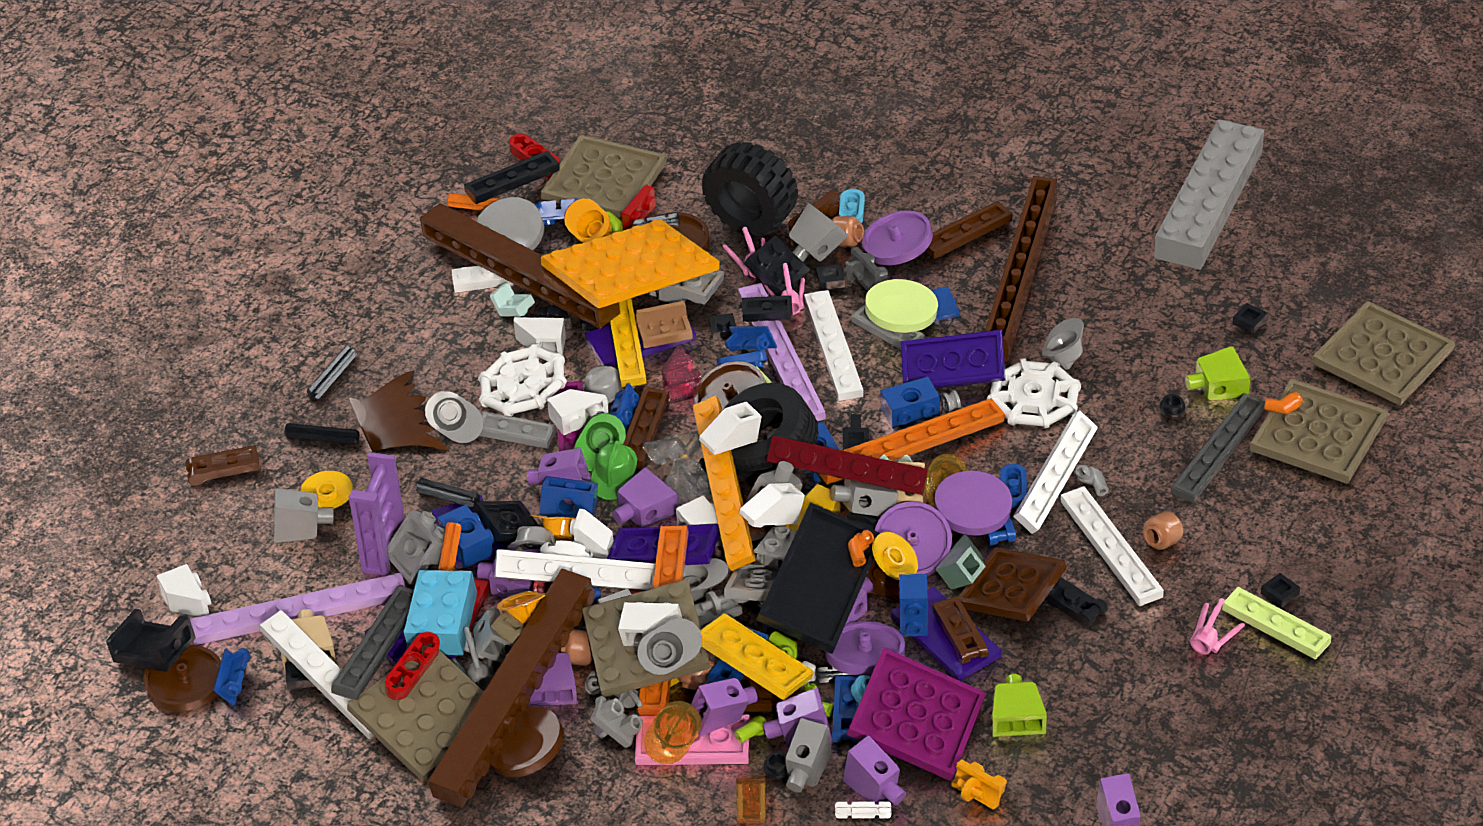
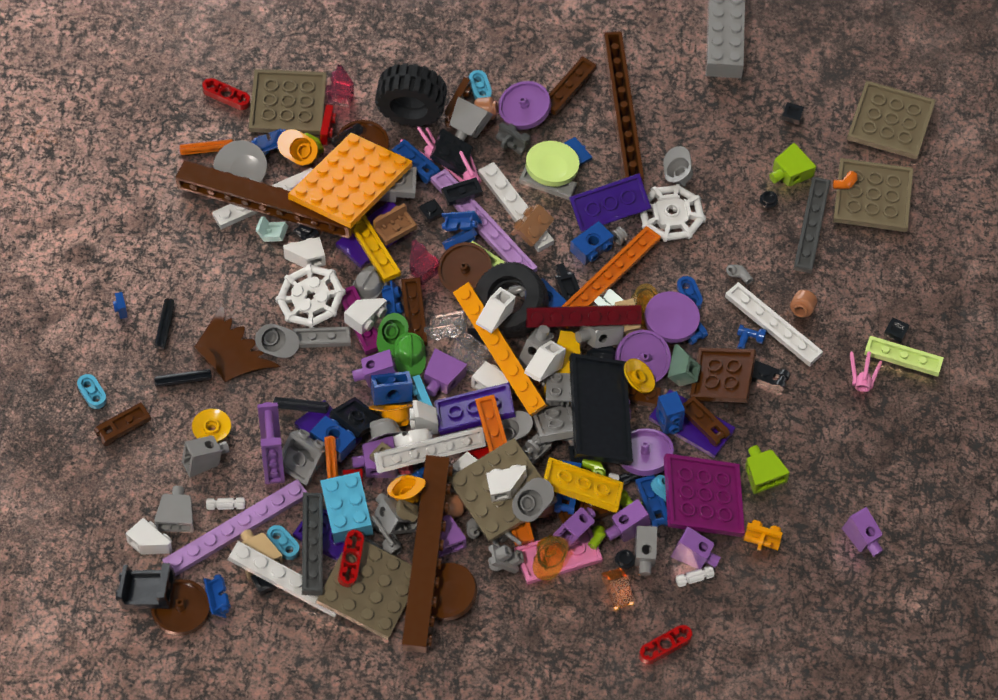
camera: 25 degrees left, 15 degrees up
black plate [464,151,560,204] -> none
black plate [816,264,845,290] -> none
orange arm [848,530,874,567] -> none
white plate [1013,410,1098,534] -> none
none -> medium azure plate [77,374,107,409]
none -> blue plate [112,292,128,319]
none -> light grey torso [154,486,194,533]
none -> white axle [206,497,245,510]
none -> medium azure plate [267,525,300,560]
none -> clear pink slope [325,64,354,108]
none -> blue plate [392,139,440,184]
none -> medium azure plate [412,375,433,406]
none -> medium nougat bracket [510,204,554,246]
none -> blue piece [737,324,767,349]

